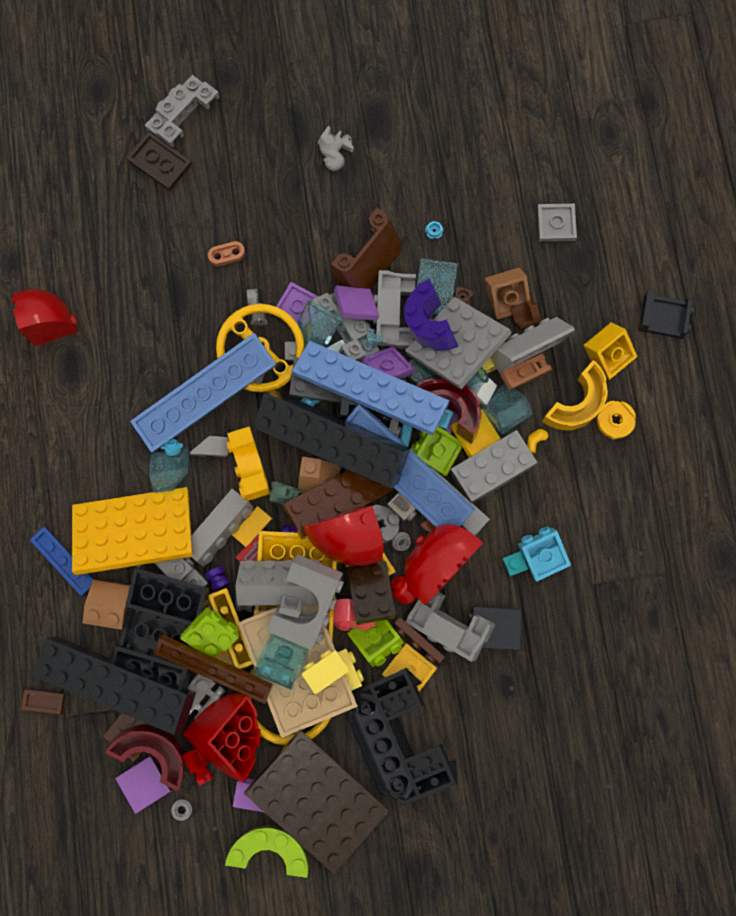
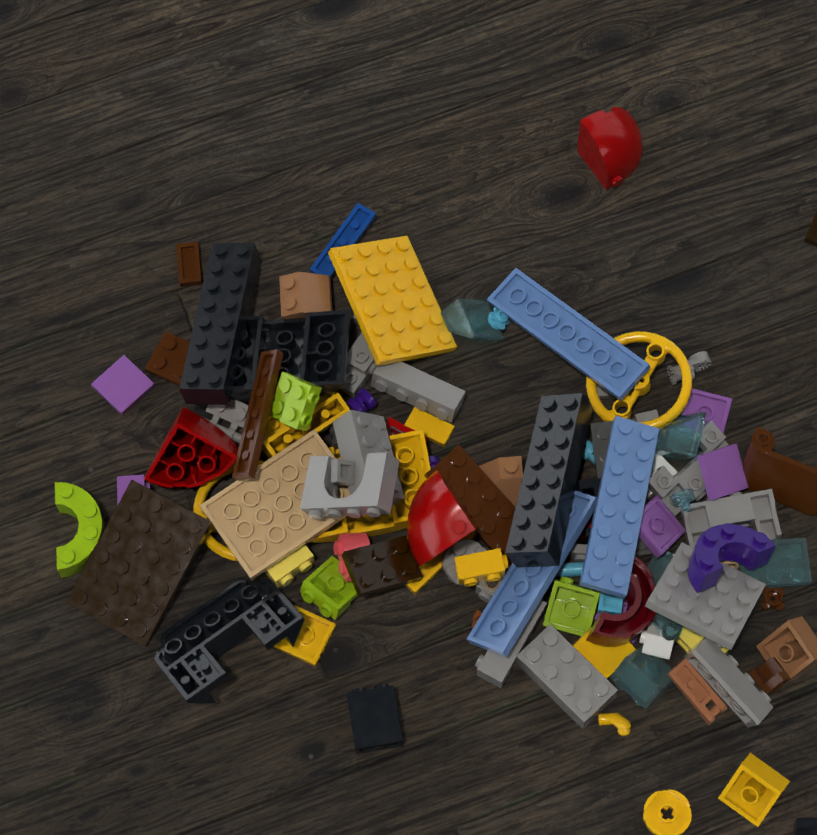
camera: 80 degrees right, 10 degrees down
dark red brick [105,725,185,791] -> none
light grey plate [171,799,192,821] -> none
red plate [182,748,213,786] -> none
light grey slope [189,436,229,457] -> none
nougat plate [208,241,245,266] -> none
yellow brick [226,426,270,501] -> none
clear light blue slope [253,634,309,690] -> none
sand green hips [269,482,304,505] -> none
light yellow brick [302,649,349,695] -> none
red head [390,575,417,604] -> none
light grey plate [392,532,411,551] -> none
reddish brown plate [394,617,445,664] -> none
red brick [405,524,483,606] -> none
light grey bracket [406,592,495,662] -> none
teal plate [502,551,528,577] -> none
medium azure plate [518,527,571,582] -> none
yellow brick [542,360,608,430] -> none
none -> yellow brick [454,548,509,587]

